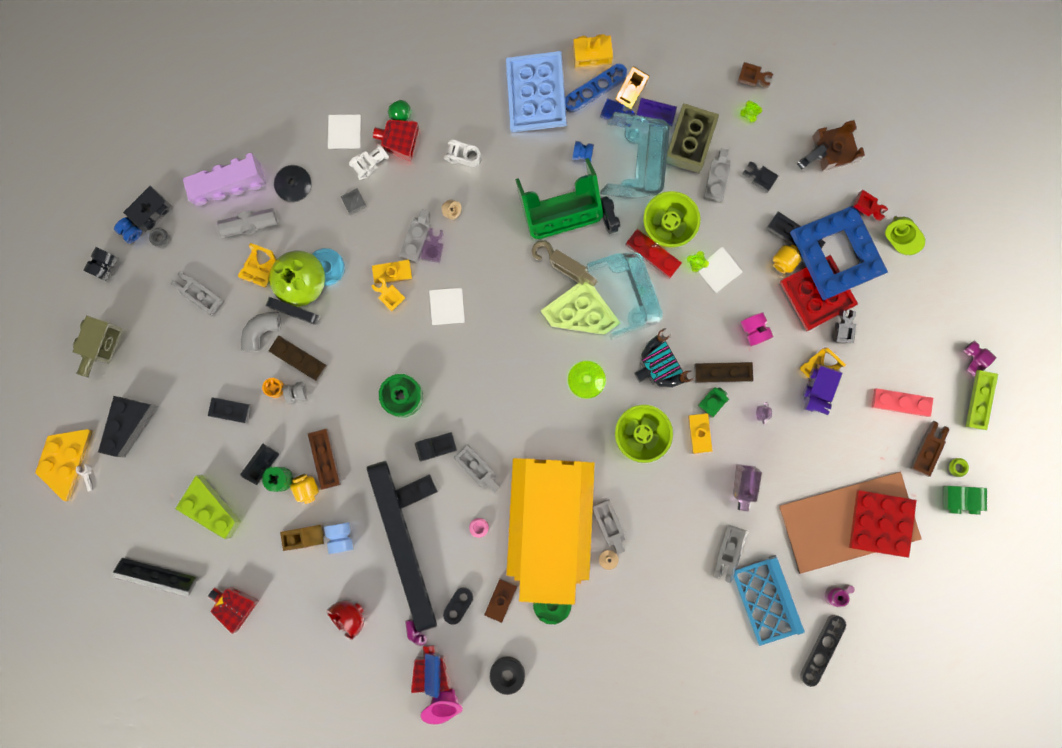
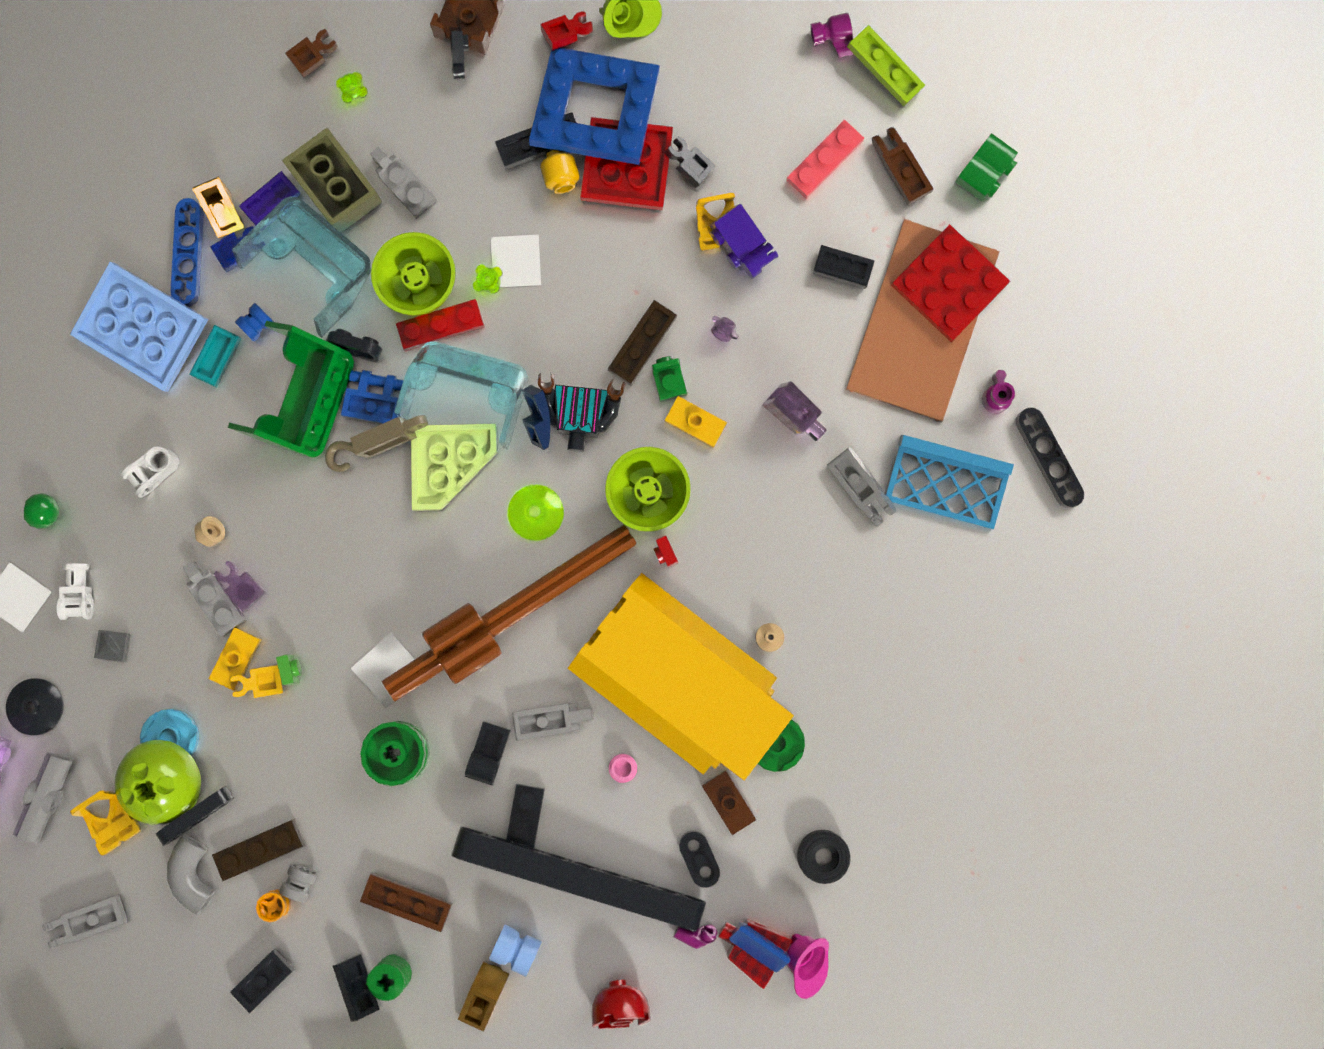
camera: 55 degrees left, 0 degrees up
yellow head [290,474,319,504] -> none
red torso [373,120,419,162] -> none
white sticker [429,288,465,325] -> none
yellow brick [573,34,613,68] -> none
light grey hinge [593,499,625,554] -> none
dark pink wheel [740,312,774,347] -> none
black plate [742,161,779,193] -> none
lime plate [949,458,969,477] -> none
none -> teal tile [189,325,242,388]
none -> bright green plate [276,654,302,685]
none -> blue plate [341,370,407,424]
none -> white sticker [350,633,415,708]
none -> dark orange axle [381,524,637,701]
none -> dark blue slope [522,385,550,450]
none -> red plate [653,536,678,568]
none -> black plate [813,245,875,289]

